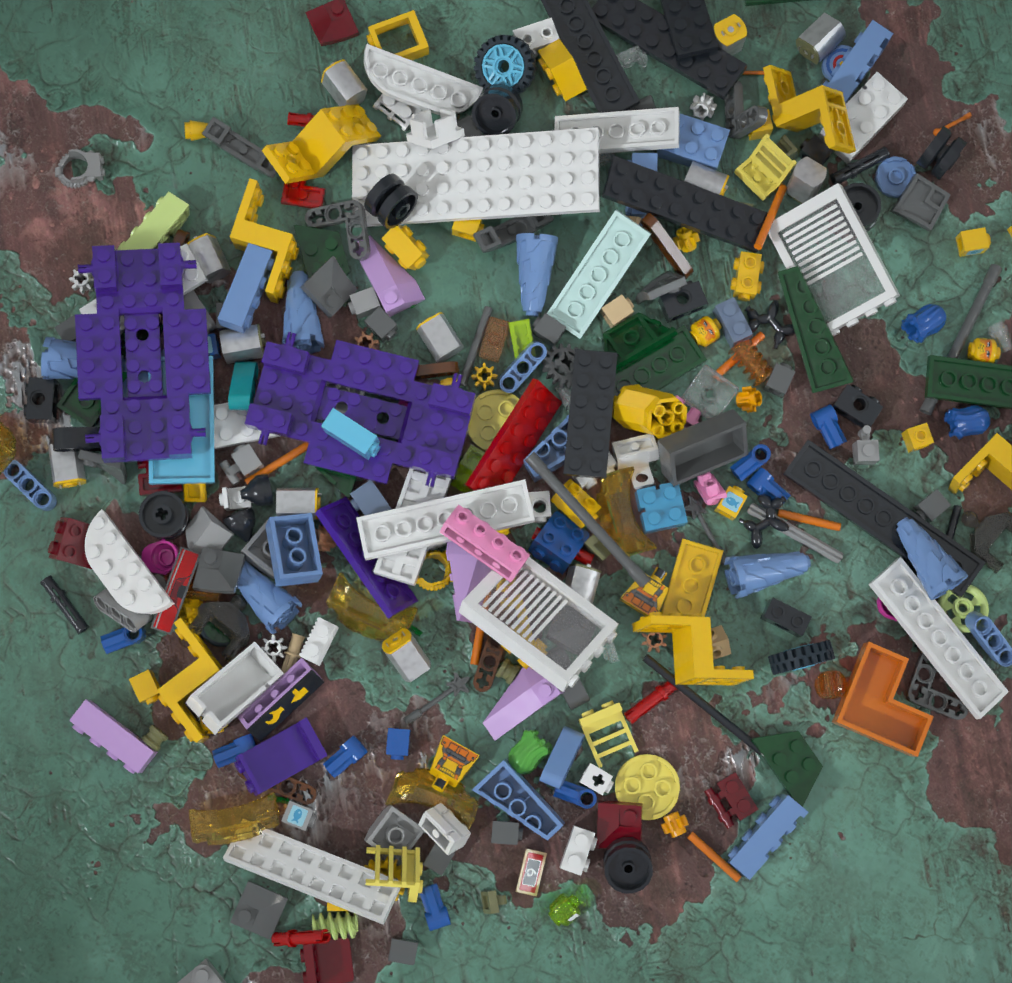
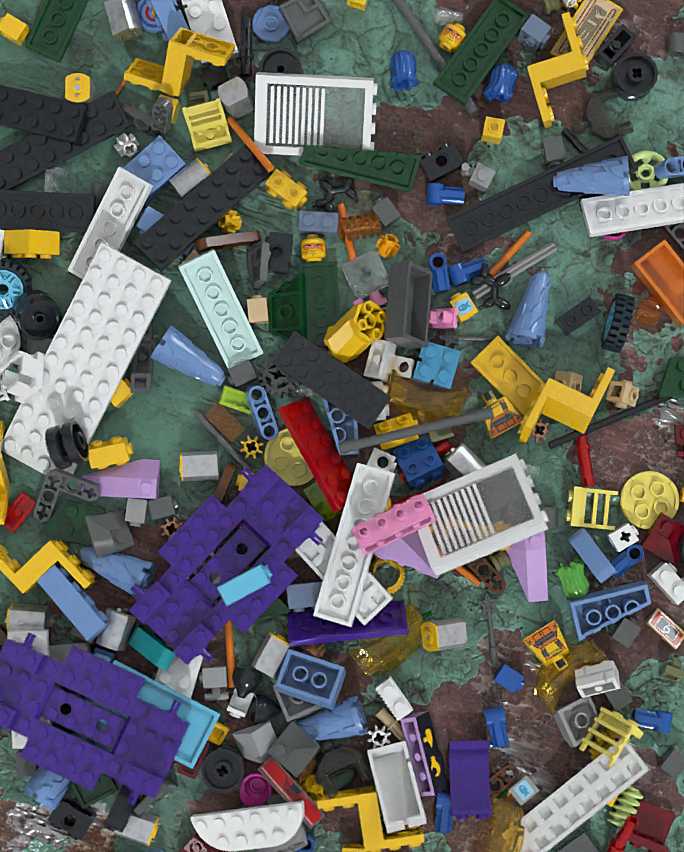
camera: 50 degrees left, 5 degrees up
none -> tan brick [606,380,640,409]

